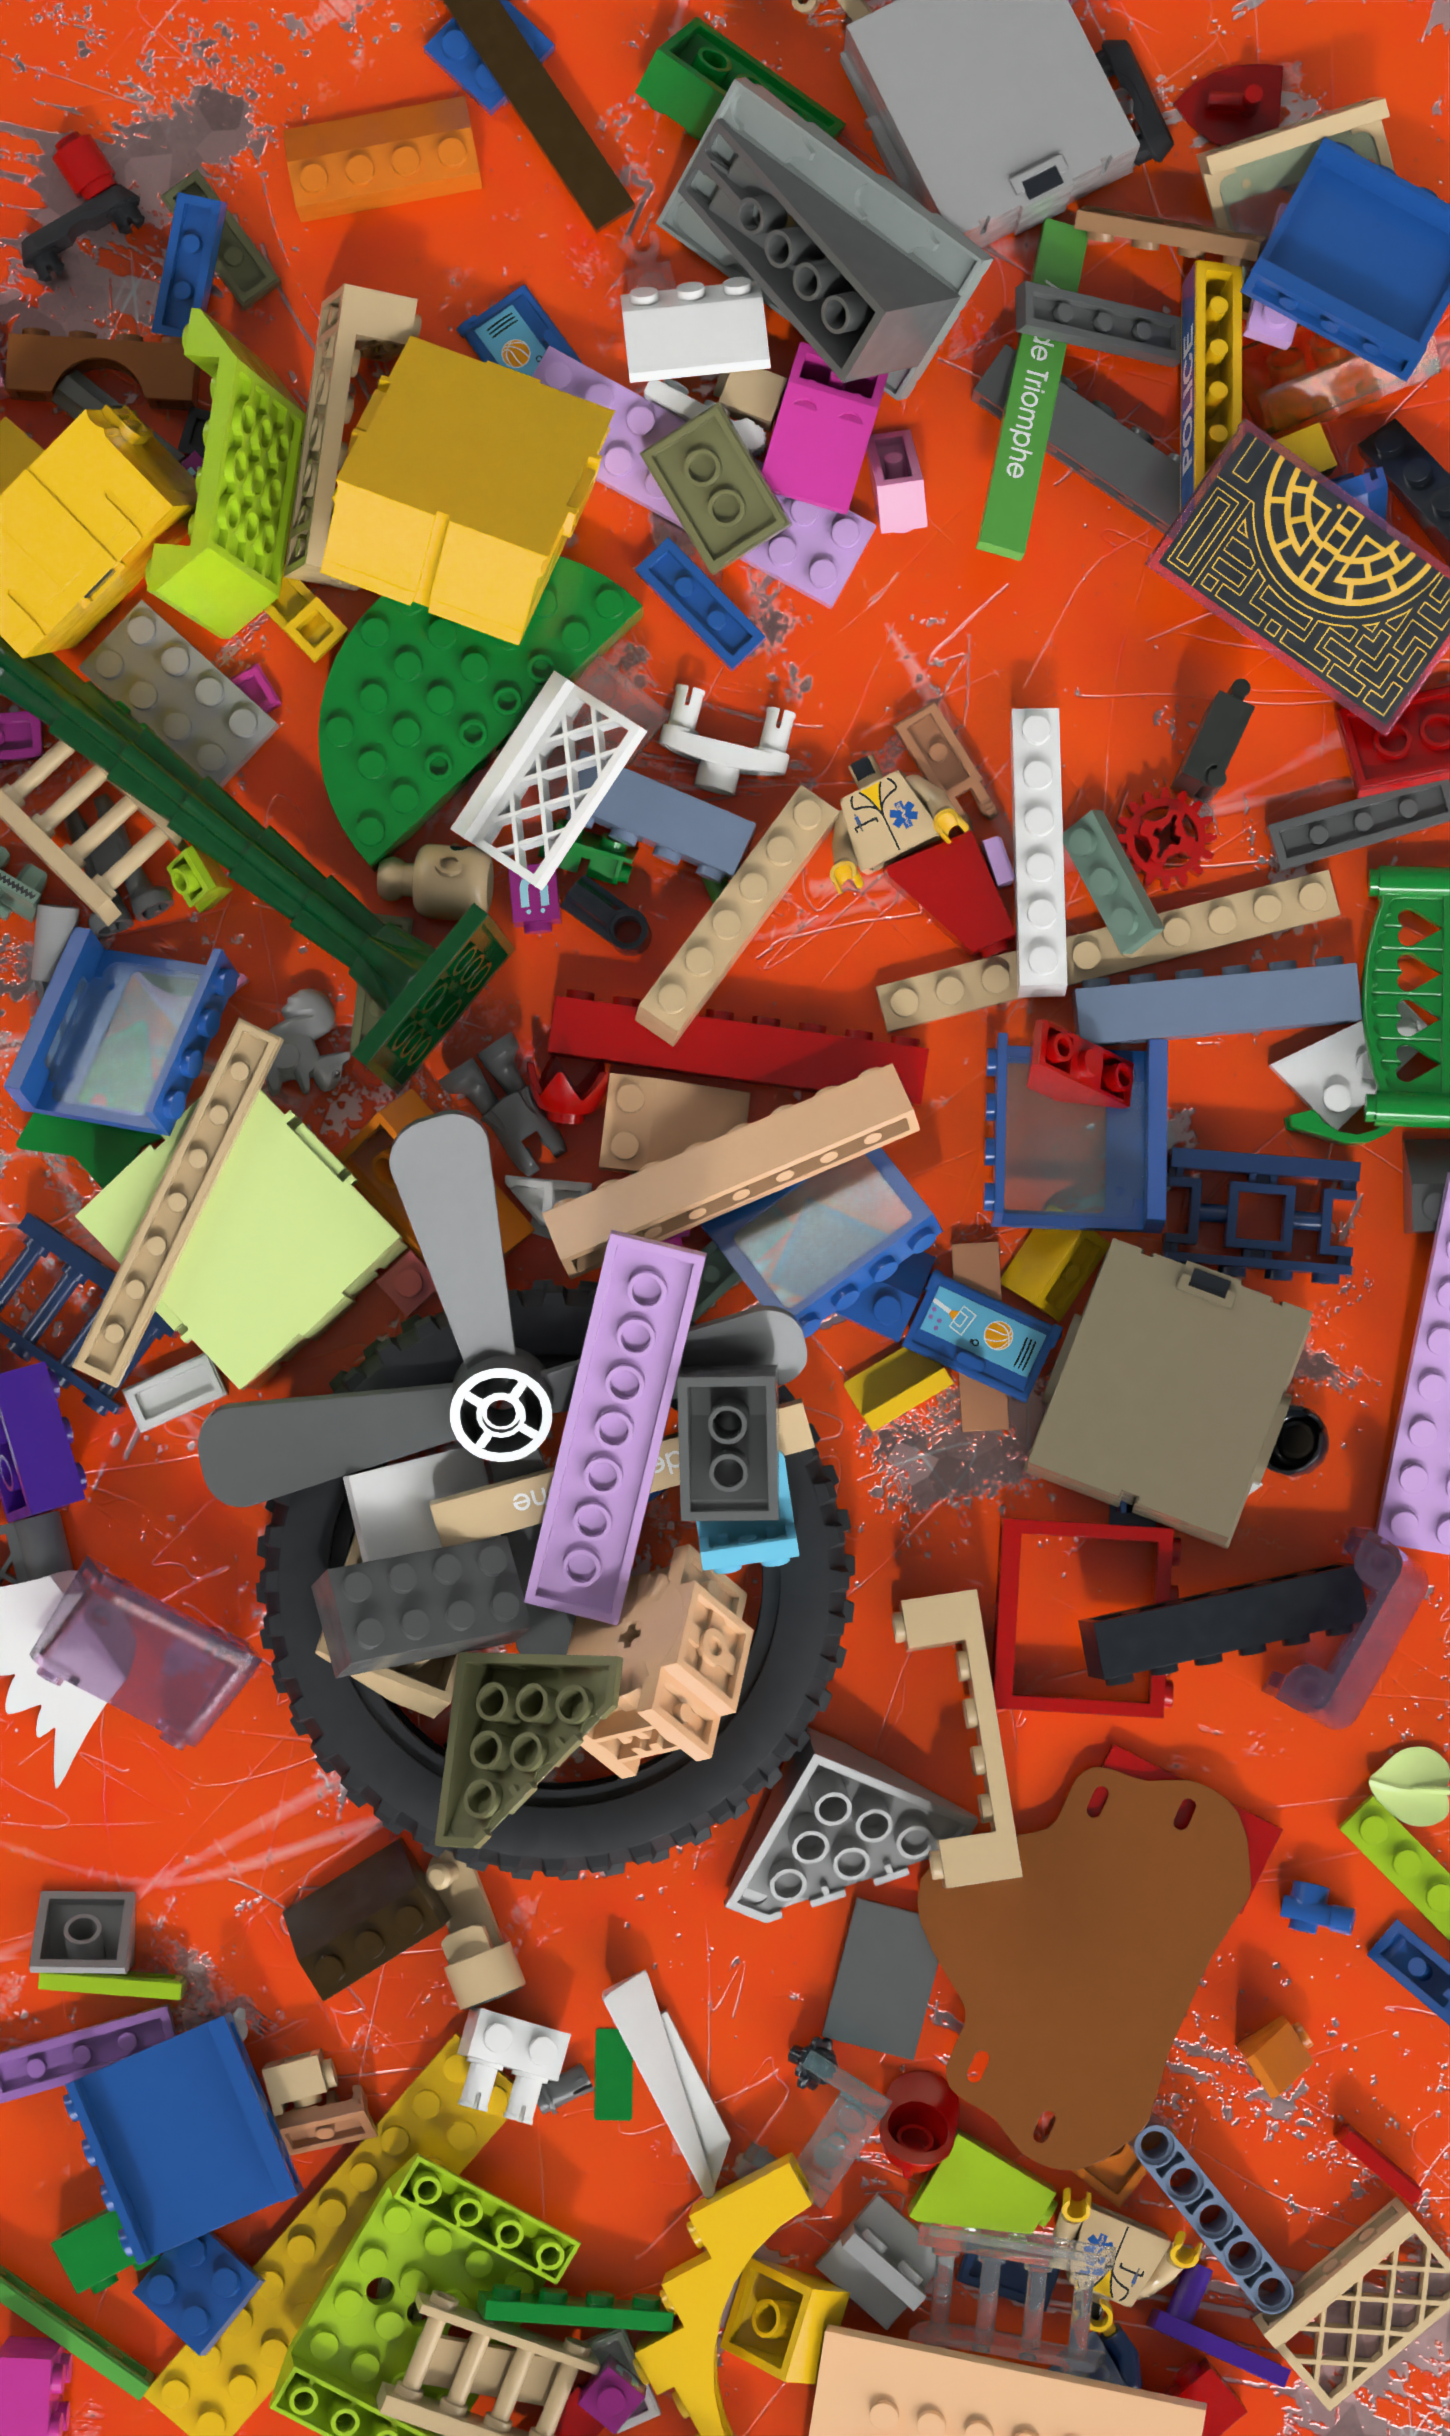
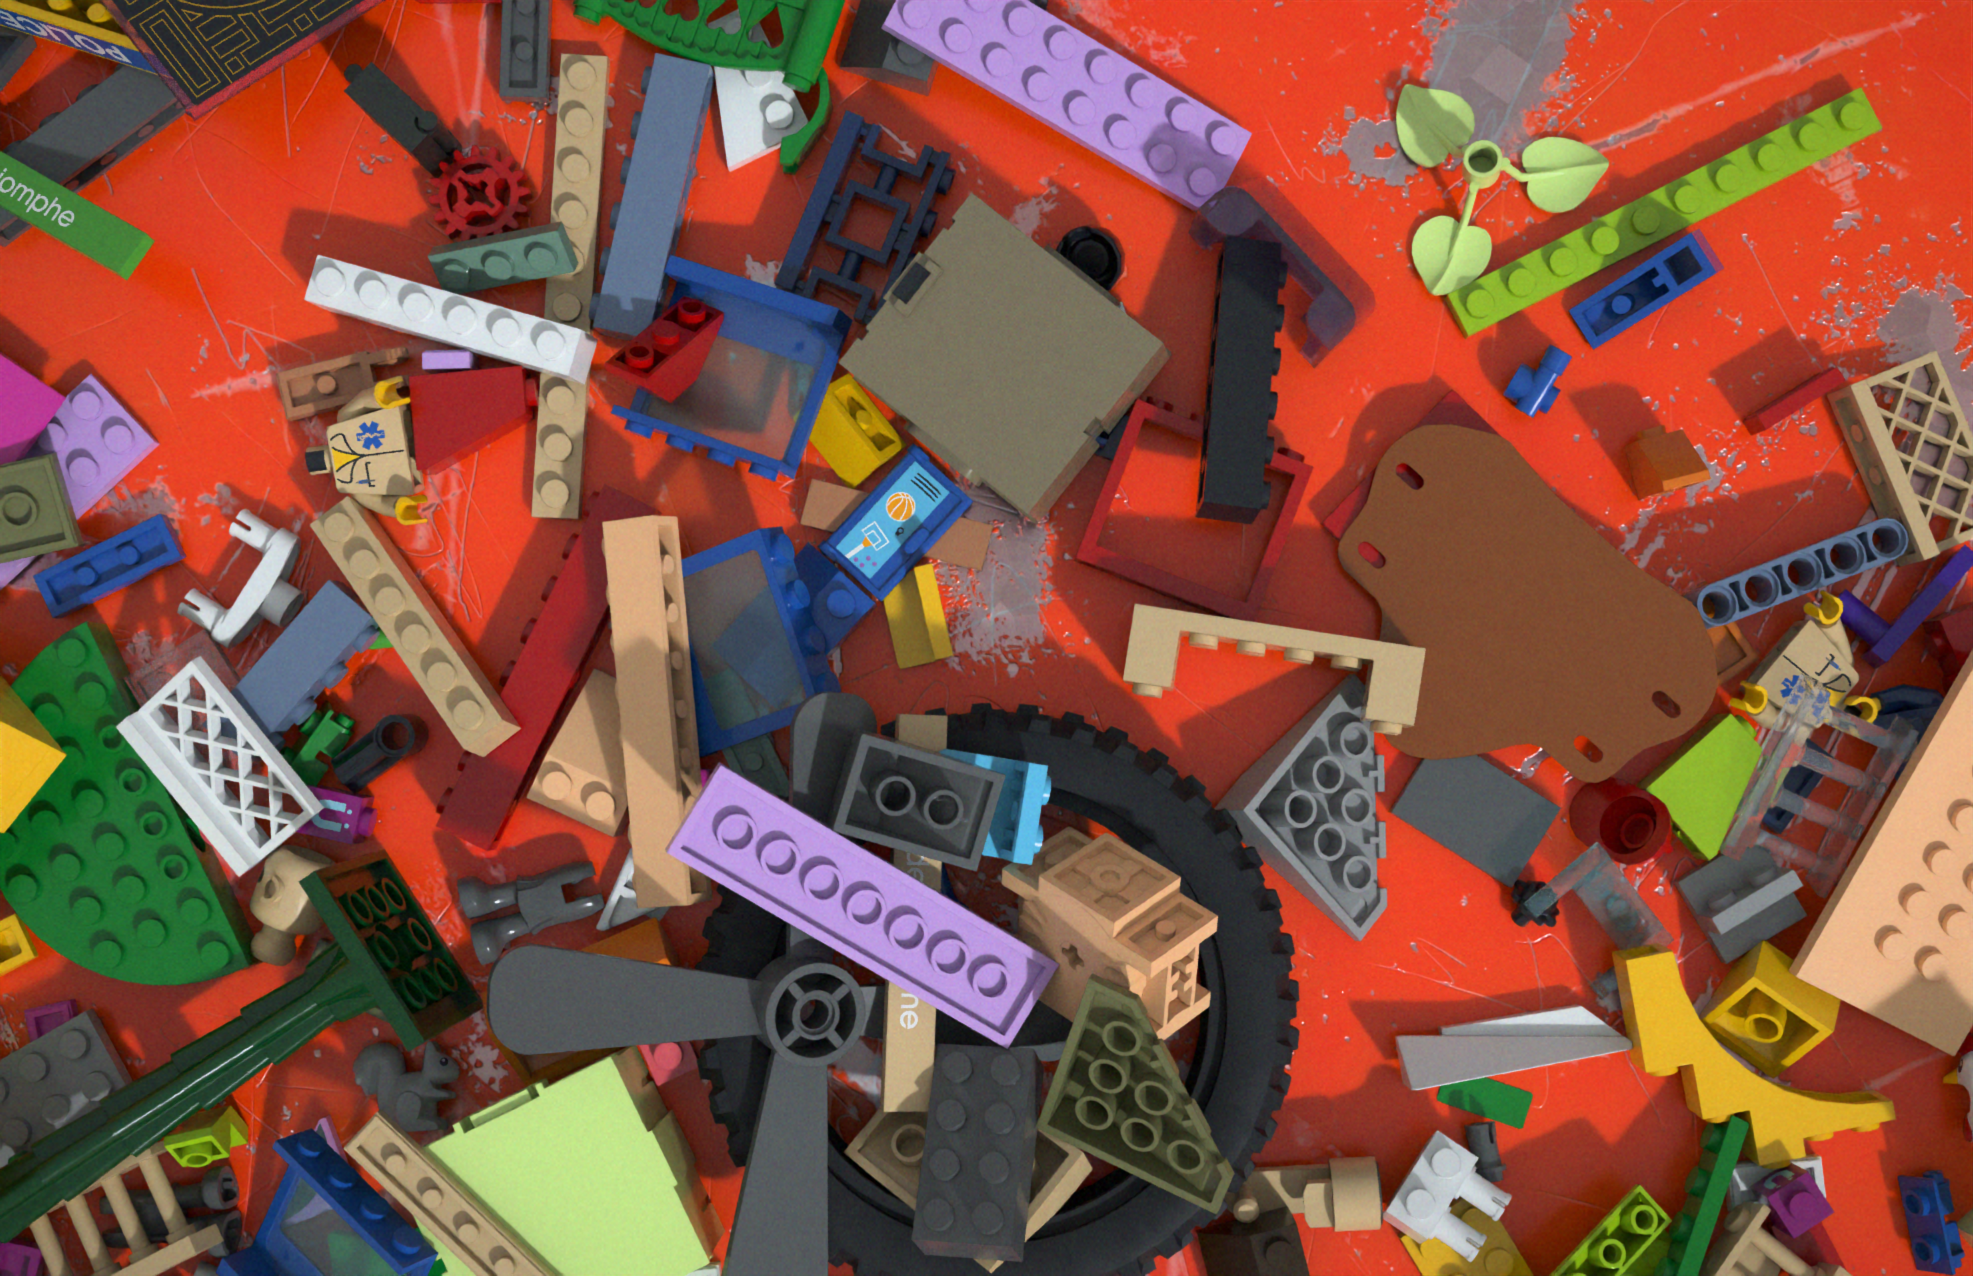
camera: 70 degrees left, 0 degrees up
white tile [343,1447,501,1563] -> none
red piece [527,1056,609,1124] -> none
bright pink slope [866,429,928,534] -> none

